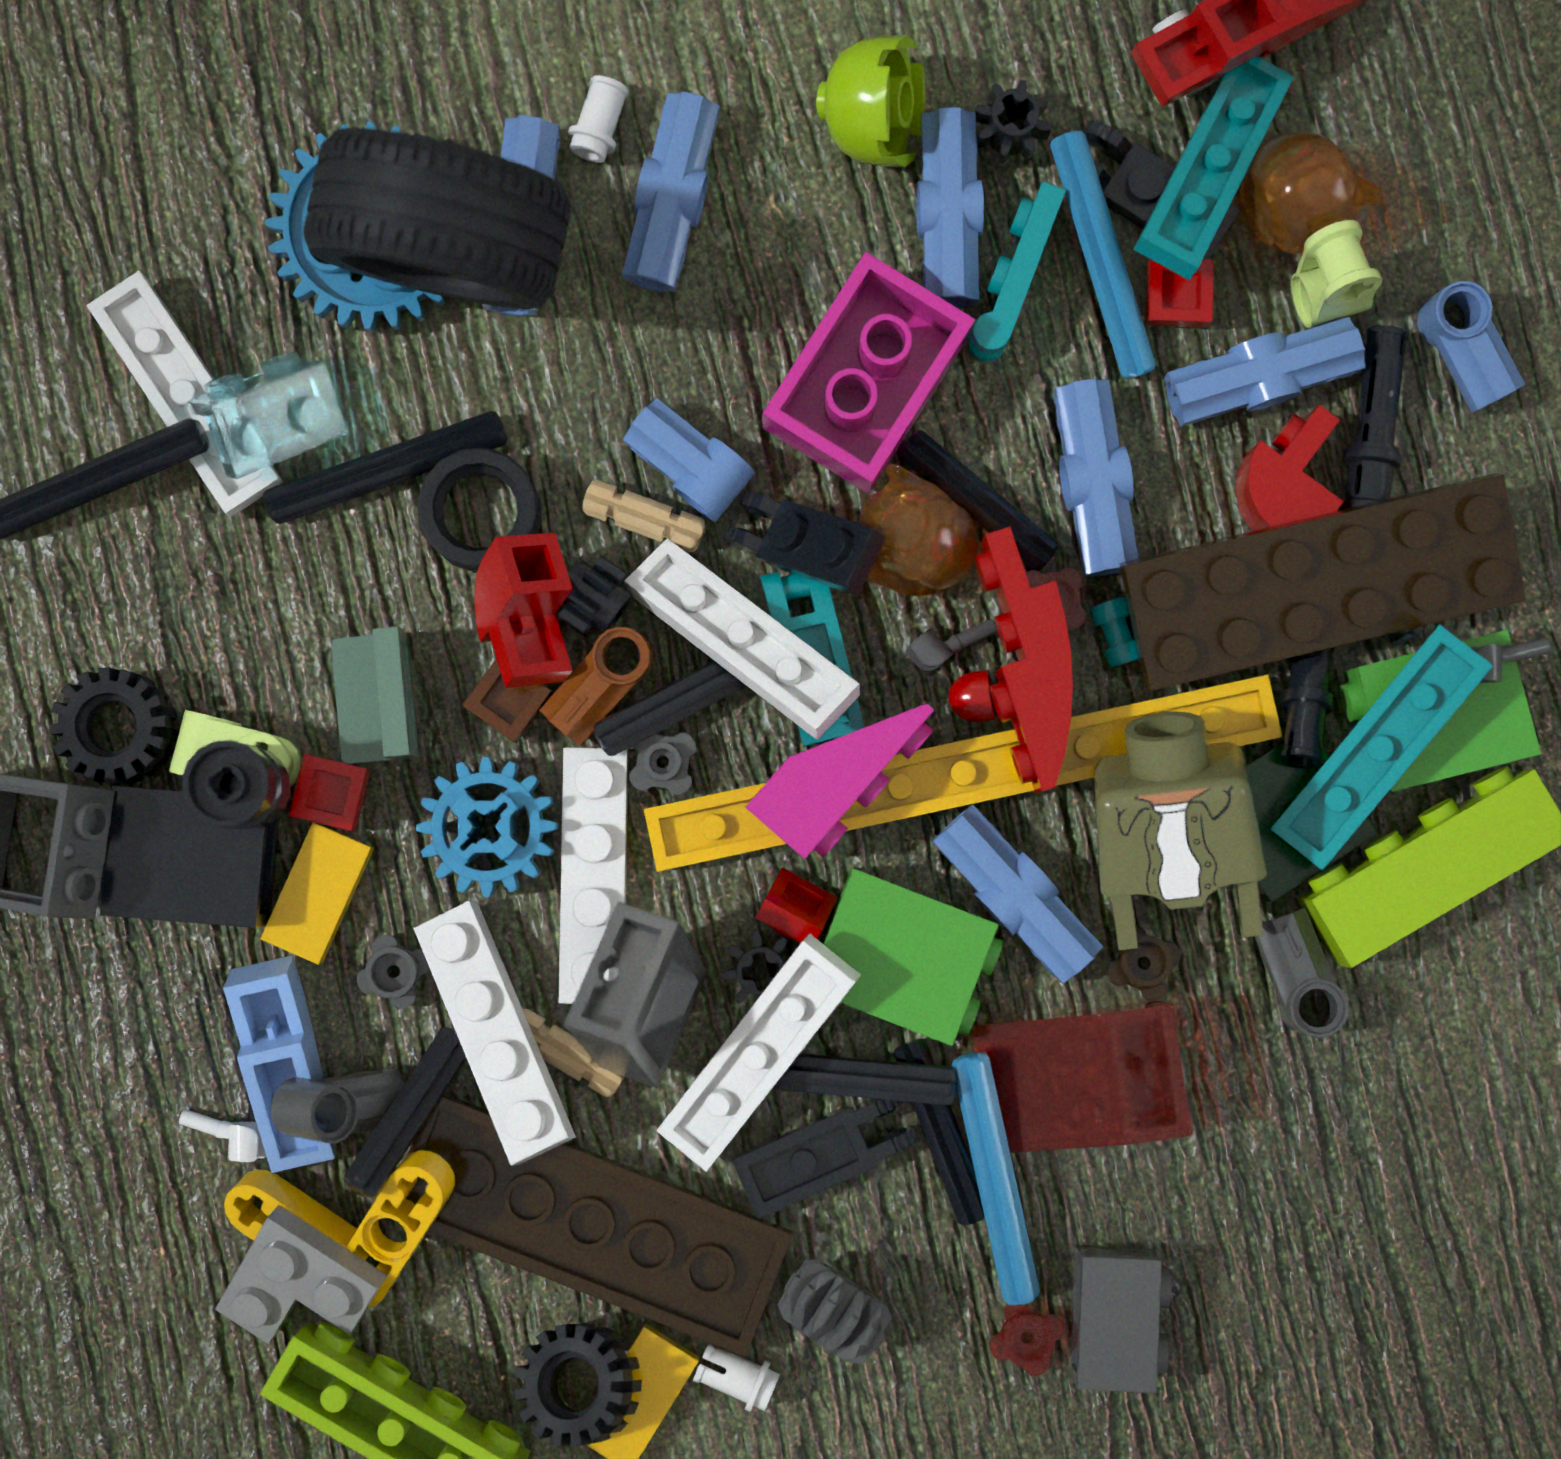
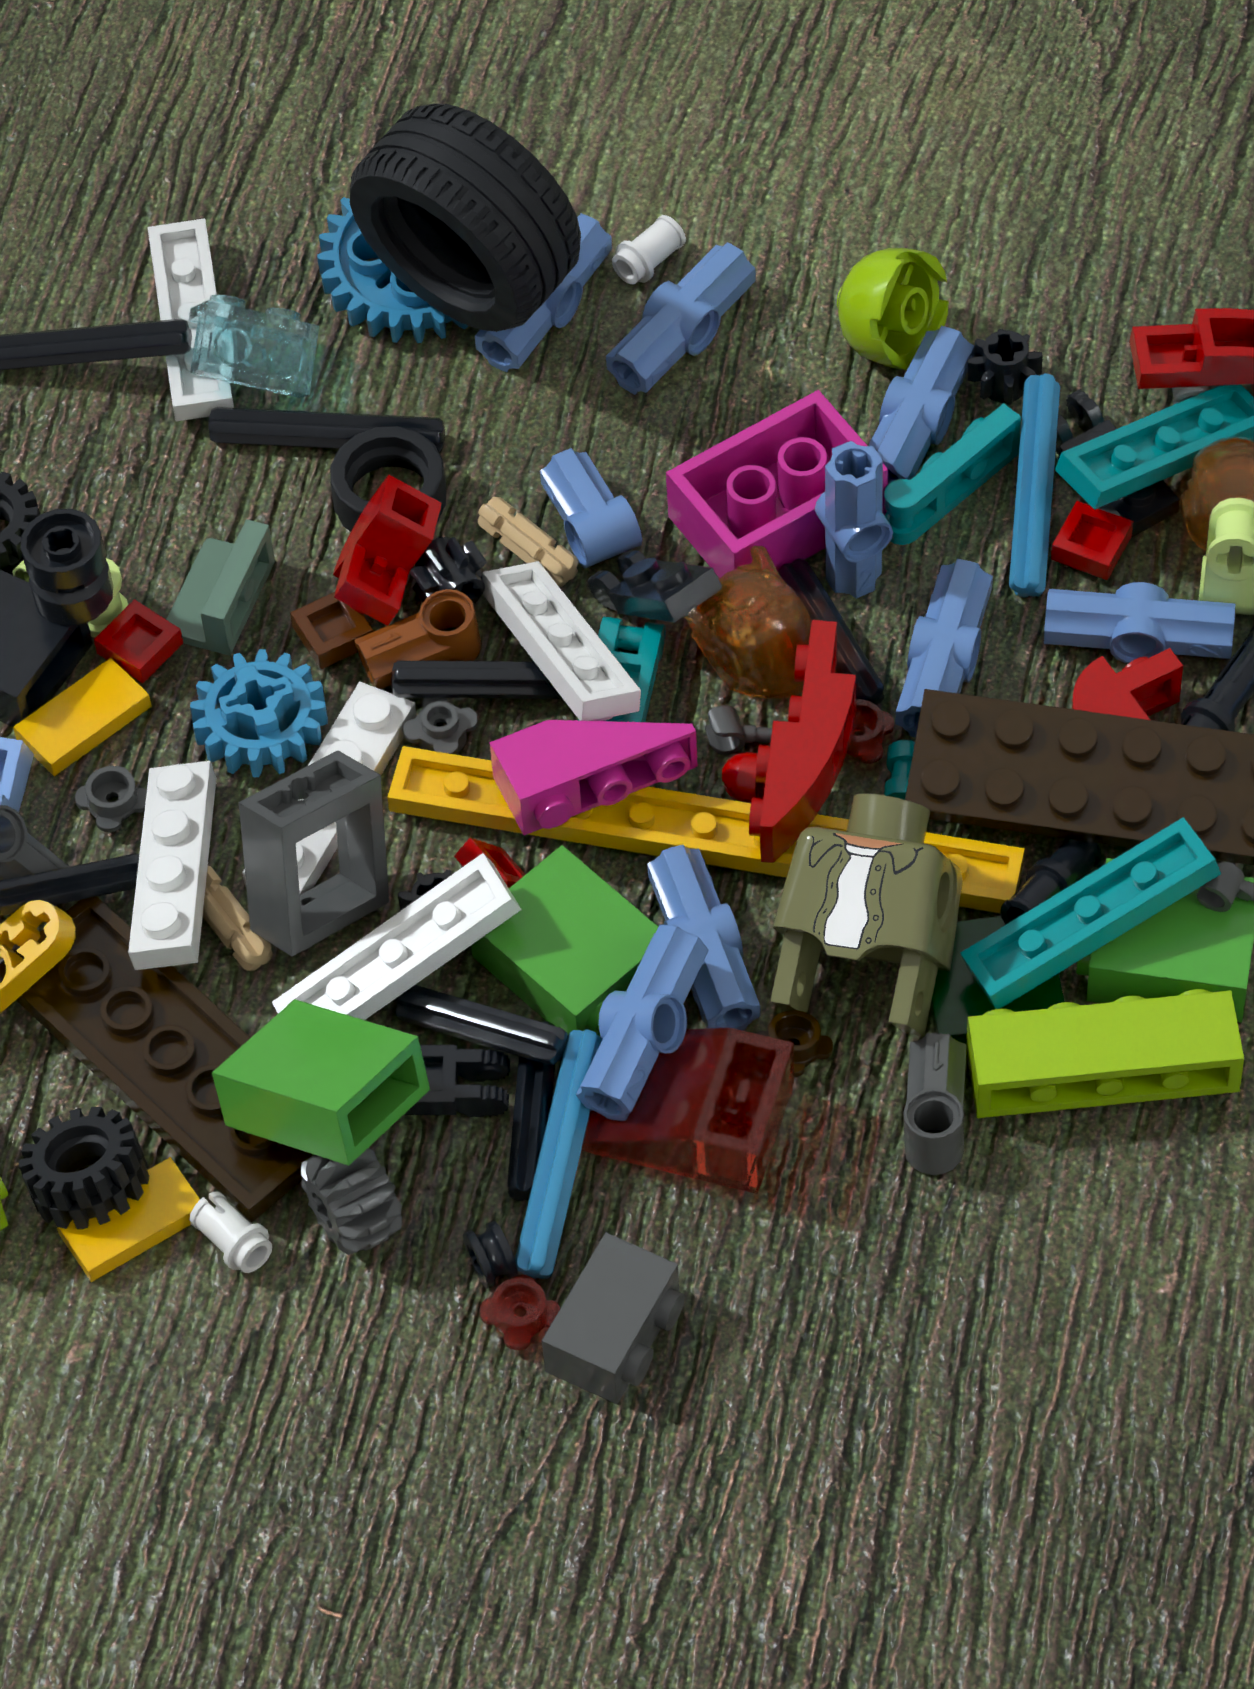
camera: 30 degrees right, 30 degrees down
none -> bright green brick [212,999,430,1166]
none -> black bush [463,1220,518,1289]
none -> medium blue piece [576,925,709,1121]
none -> medium blue piece [815,441,893,599]

